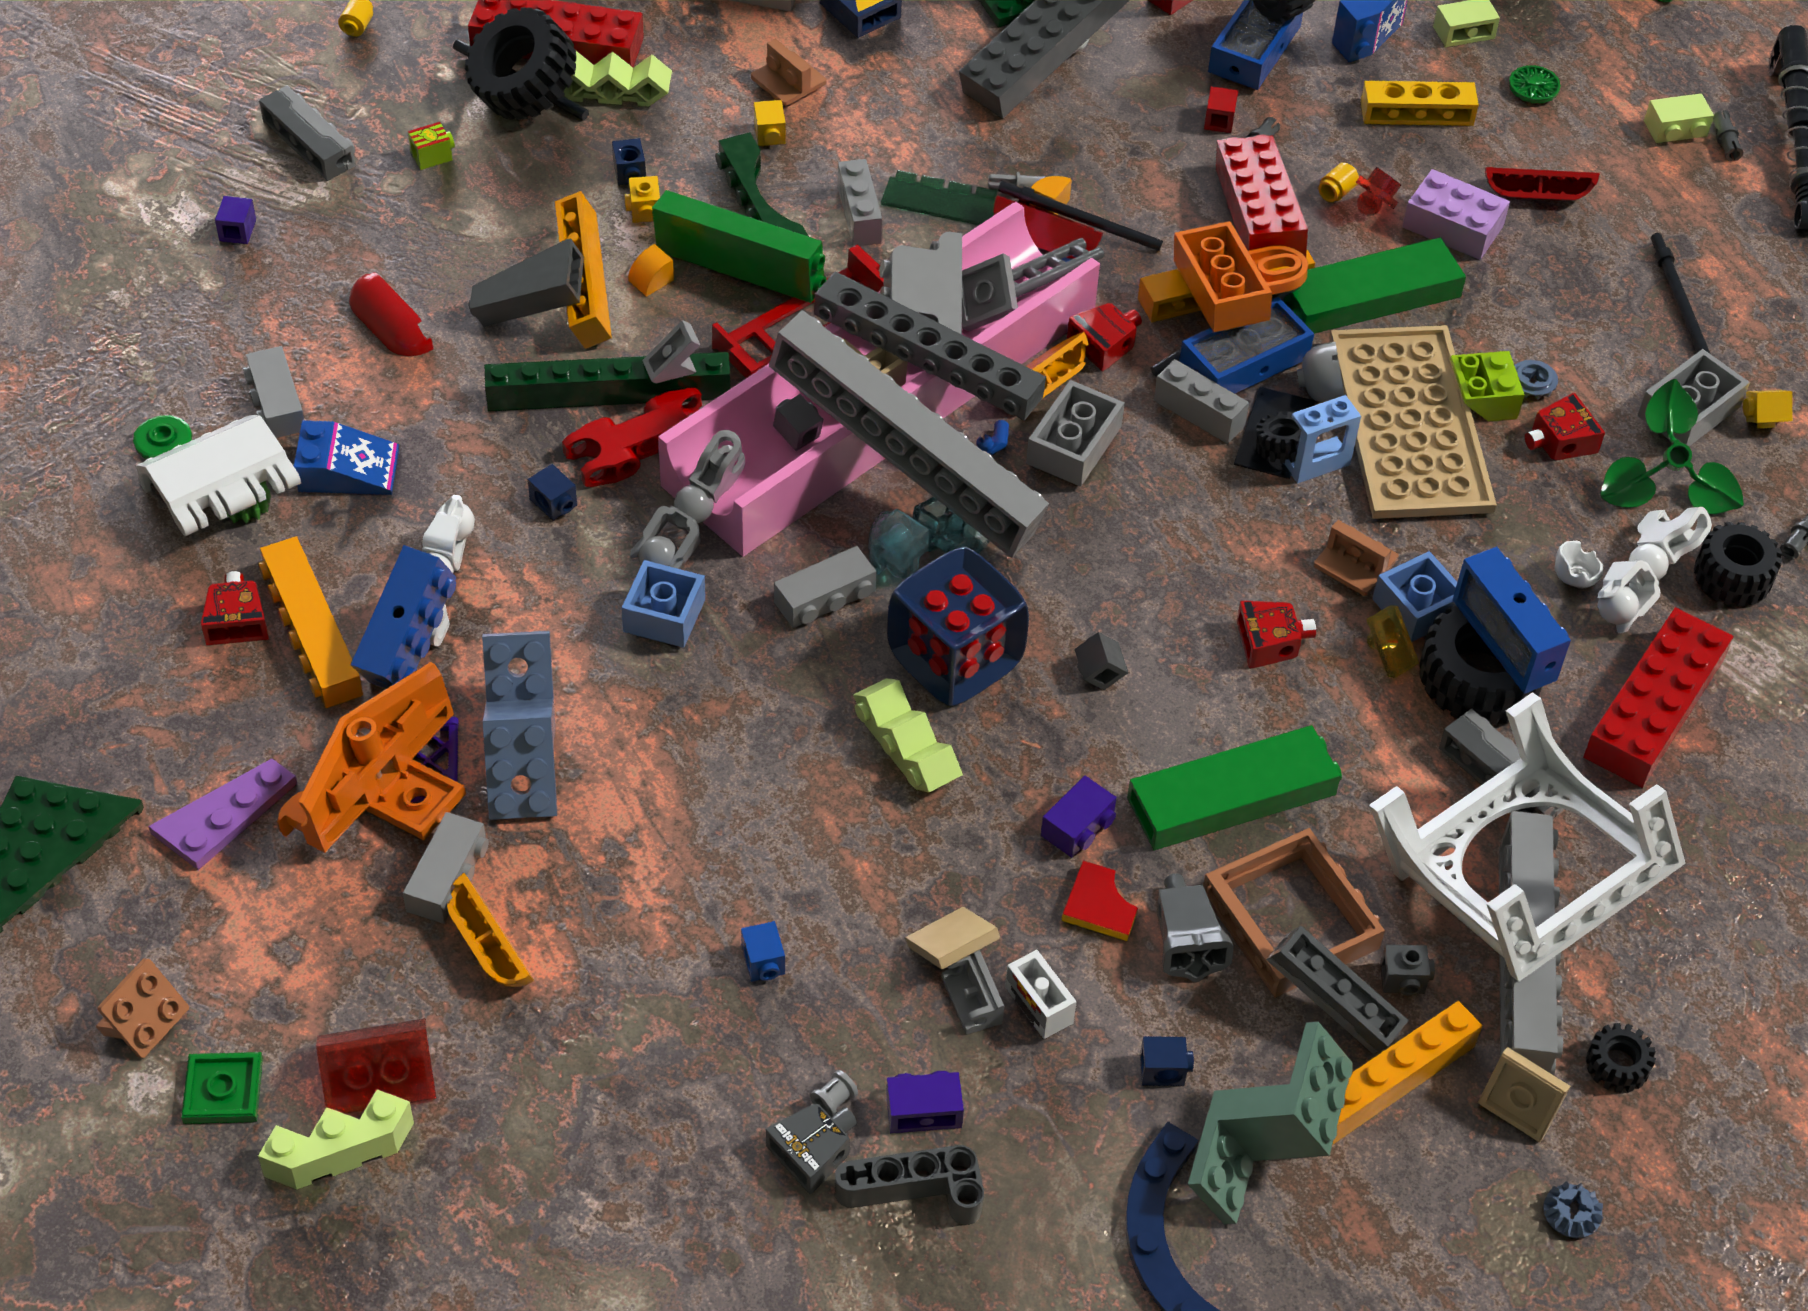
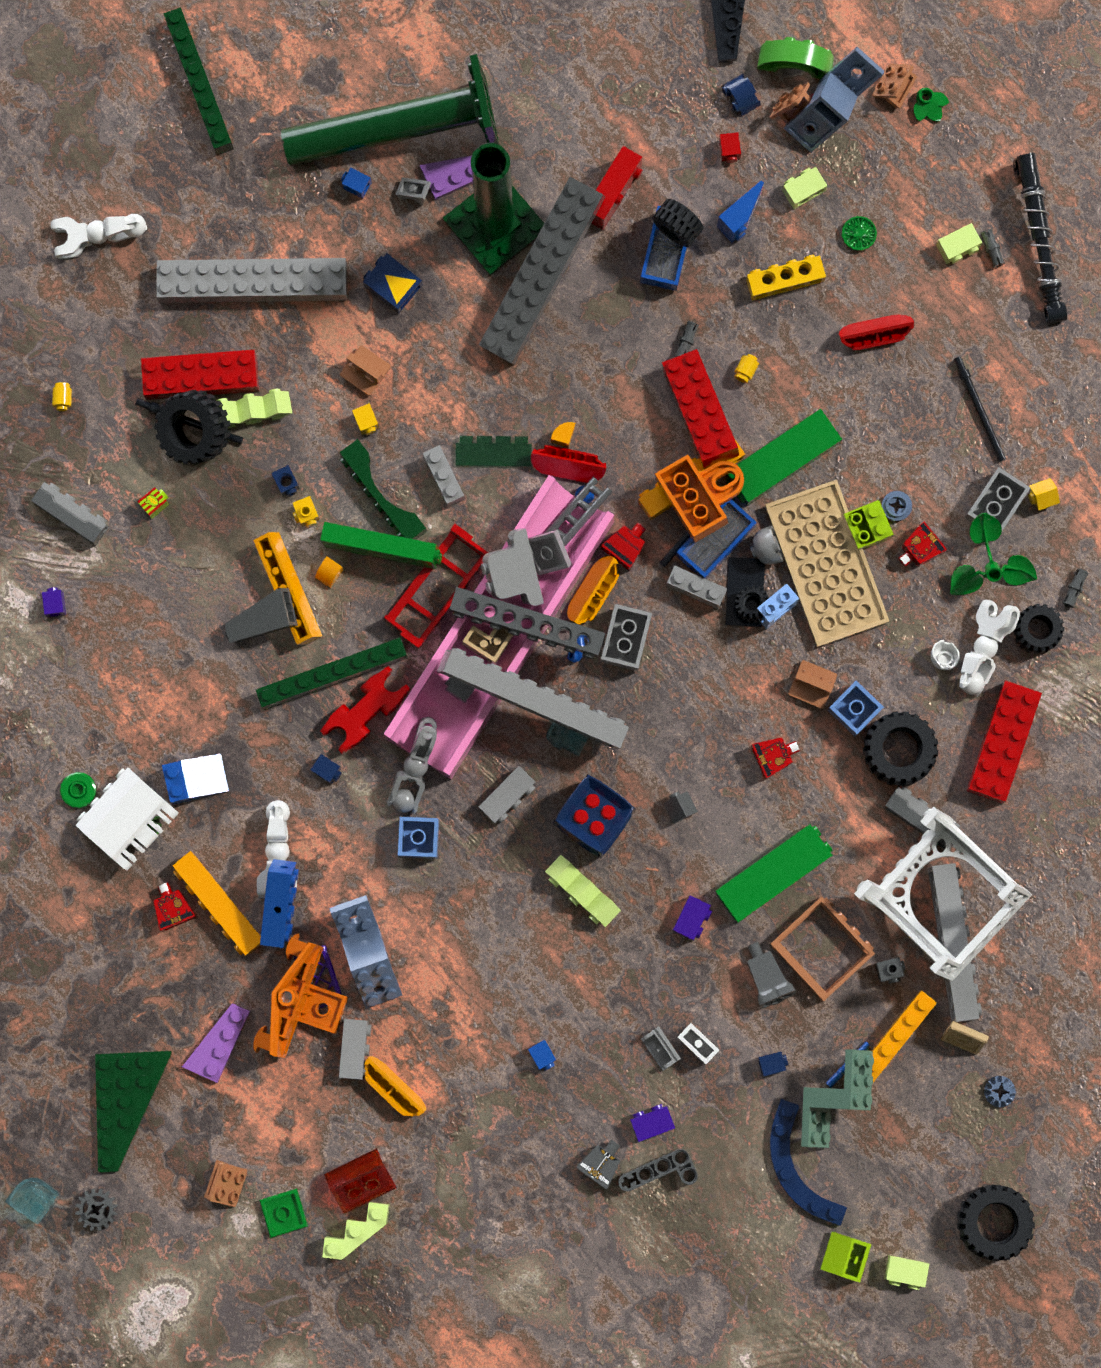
camera: 10 degrees left, 30 degrees up
light grey brick [243,346,304,438] -> none
red brick [349,272,434,356] -> none
light grey slope [642,320,700,383] -> none
light grey bush [810,1070,858,1117] -> none
clear light blue brick [868,509,929,580] -> none
tan tile [905,907,1000,969] -> none
light grey axle [988,172,1045,190] -> none
black bar [997,180,1163,251] -> none
red tile [1062,860,1138,941] -> none
red brick [1204,86,1238,133] -> none
dark grey piece [1266,926,1409,1054] -> none
clear red hips [1356,167,1401,216] -> none
clear yellow tile [1366,605,1419,678] -> none
lavender brick [1402,169,1510,260] -> none
blue brick [1452,546,1571,694] -> none
black tyre [1586,1023,1656,1093] -> none

